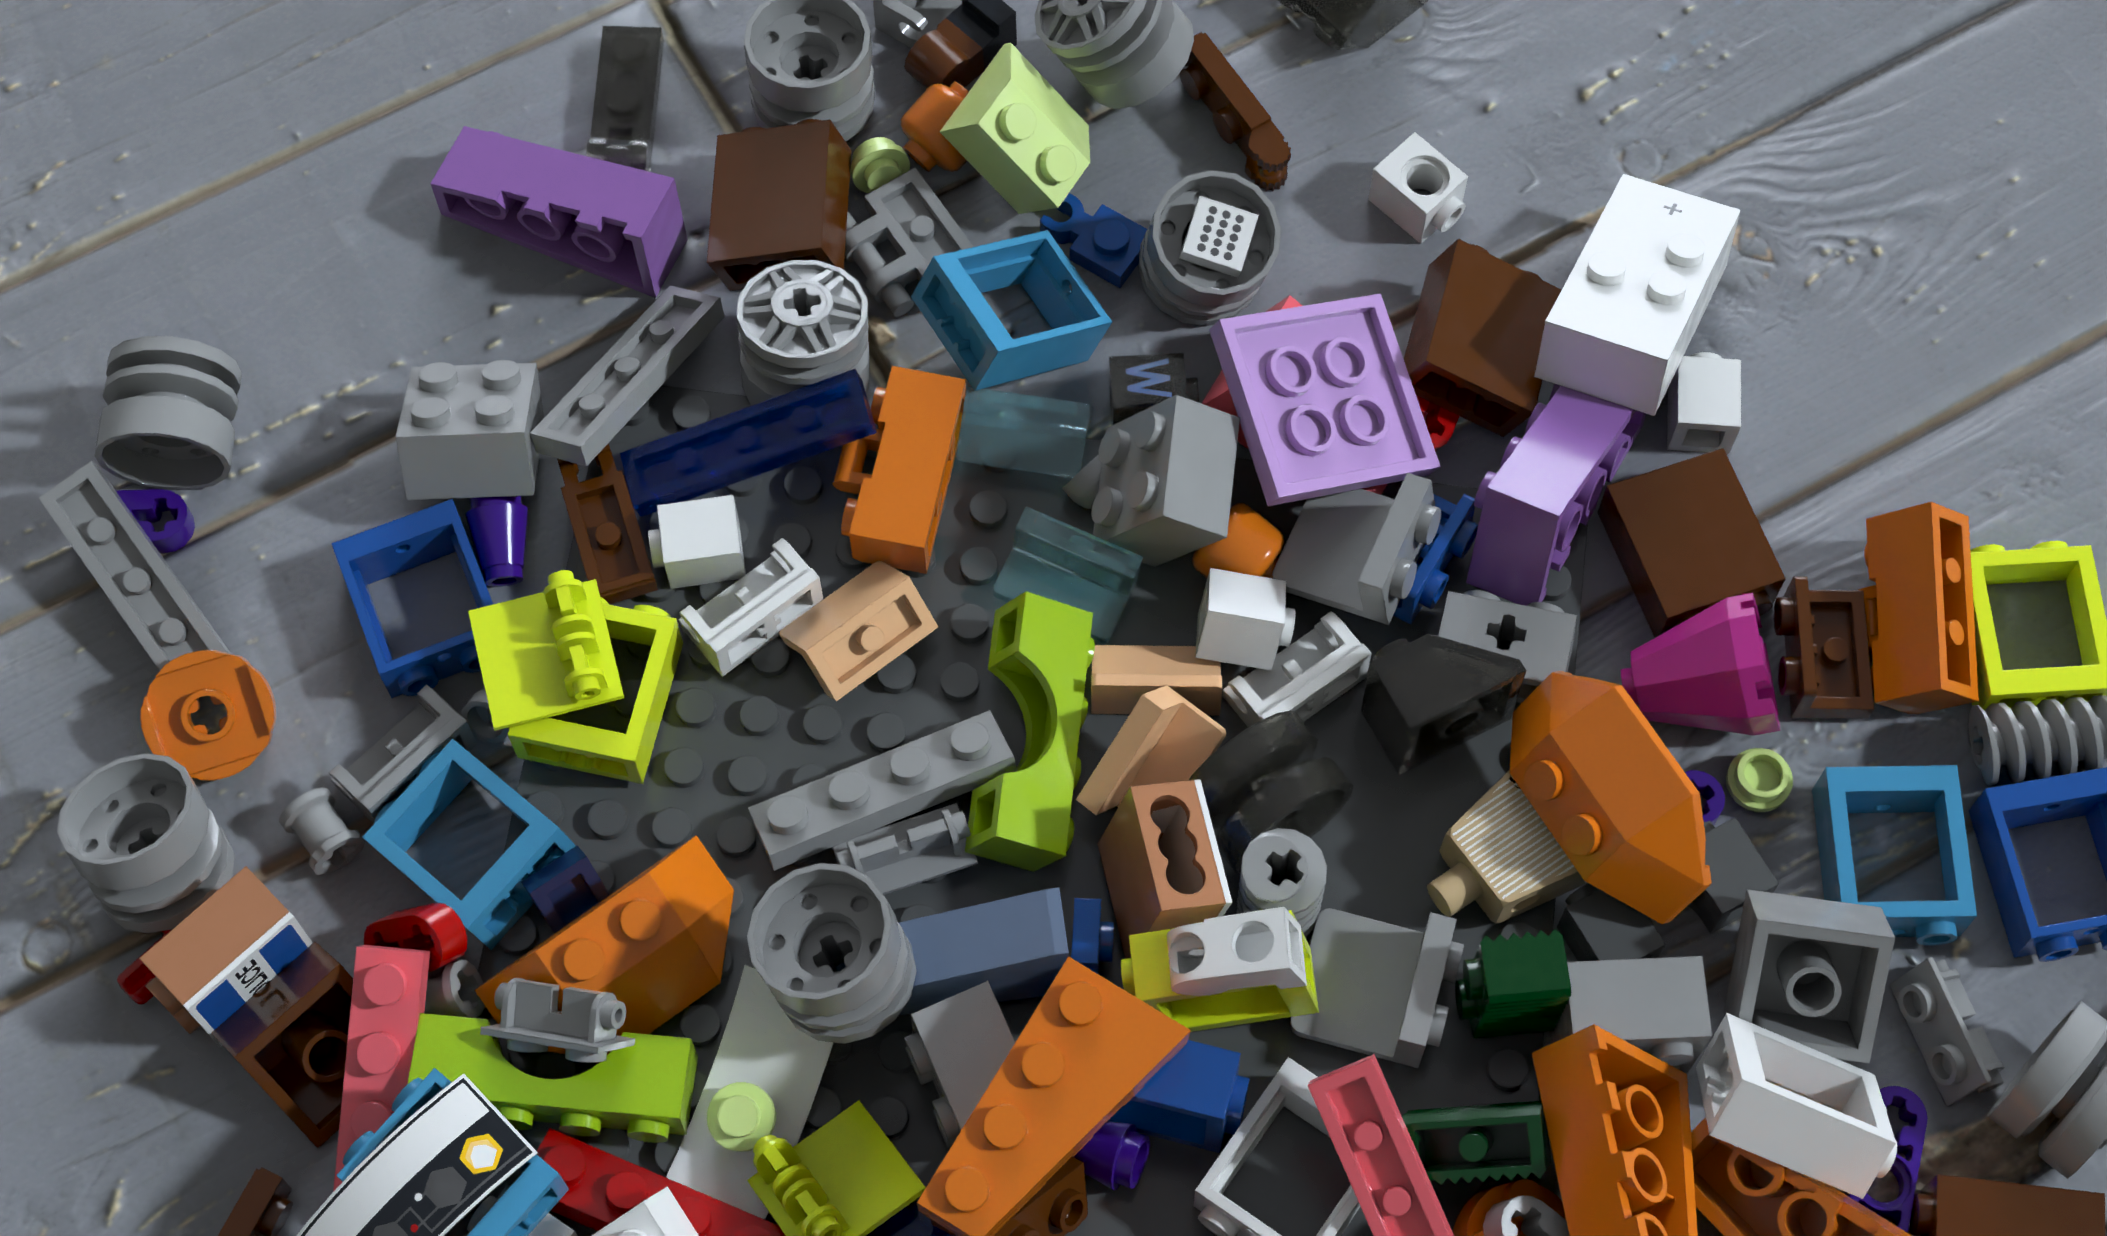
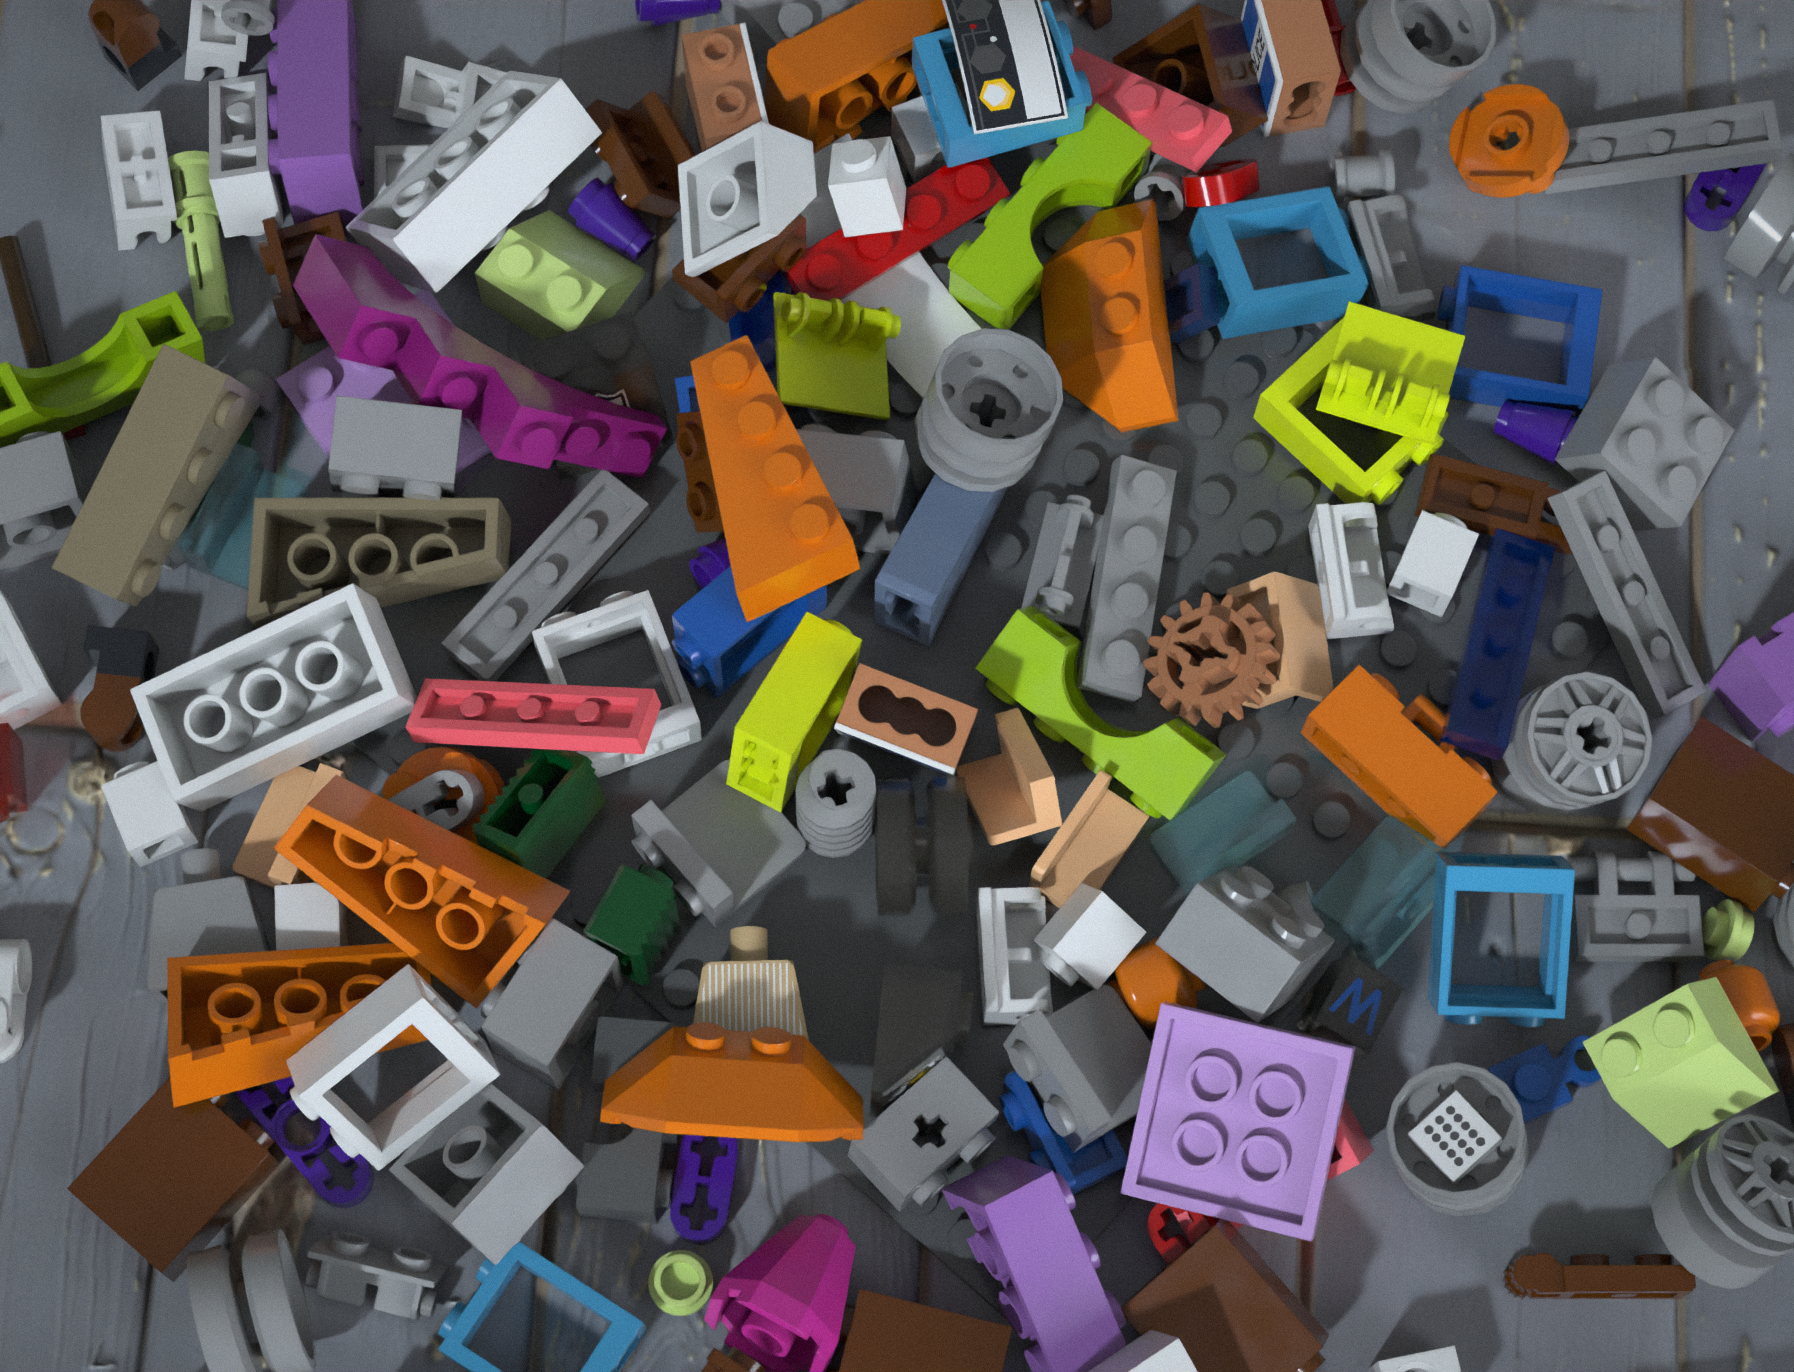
camera: 120 degrees right, 5 degrees up
light grey hinge [480,978,635,1062] -> none
yellowish green plate [707,1082,776,1152] -> none
blue plate [1071,898,1114,974] -> none
white leg [1167,907,1307,996] -> none
none -> nougat gear [1144,592,1280,728]

